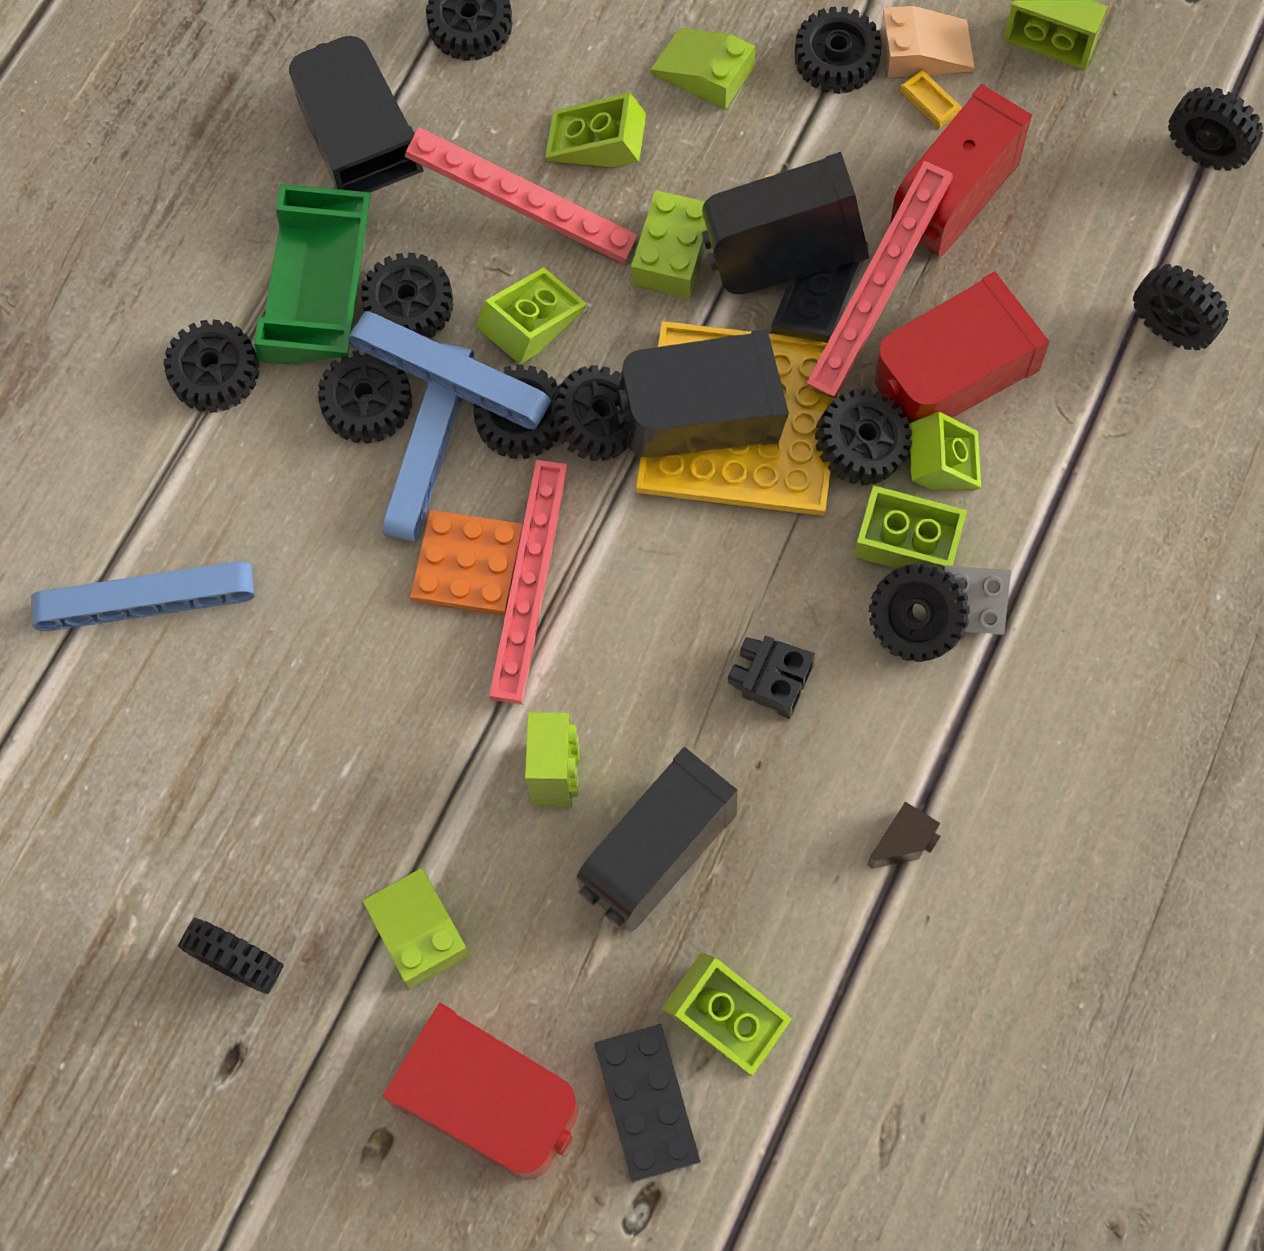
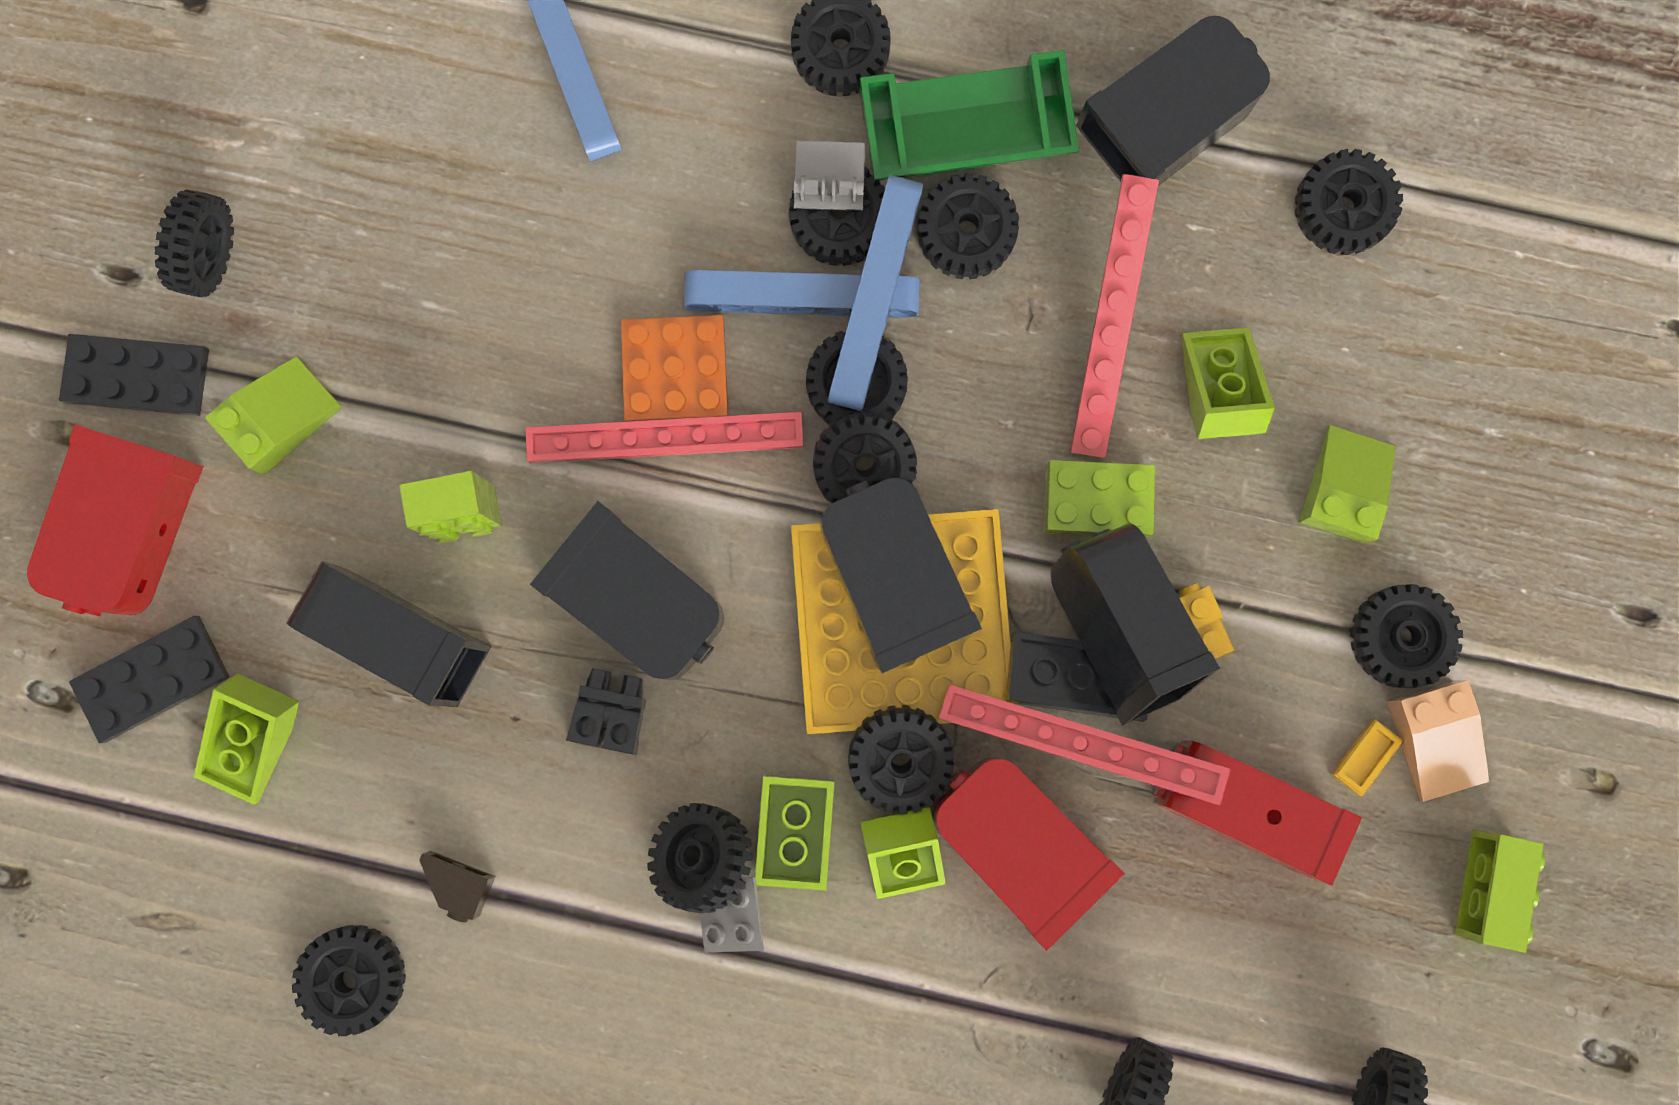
camera: 75 degrees right, 15 degrees up
lime slope [475,267,587,365] -> none
none -> black plate [59,334,209,416]
none -> black wheel [292,925,406,1037]
none -> black piece [530,501,724,680]
none -> light grey hinge [794,140,865,211]

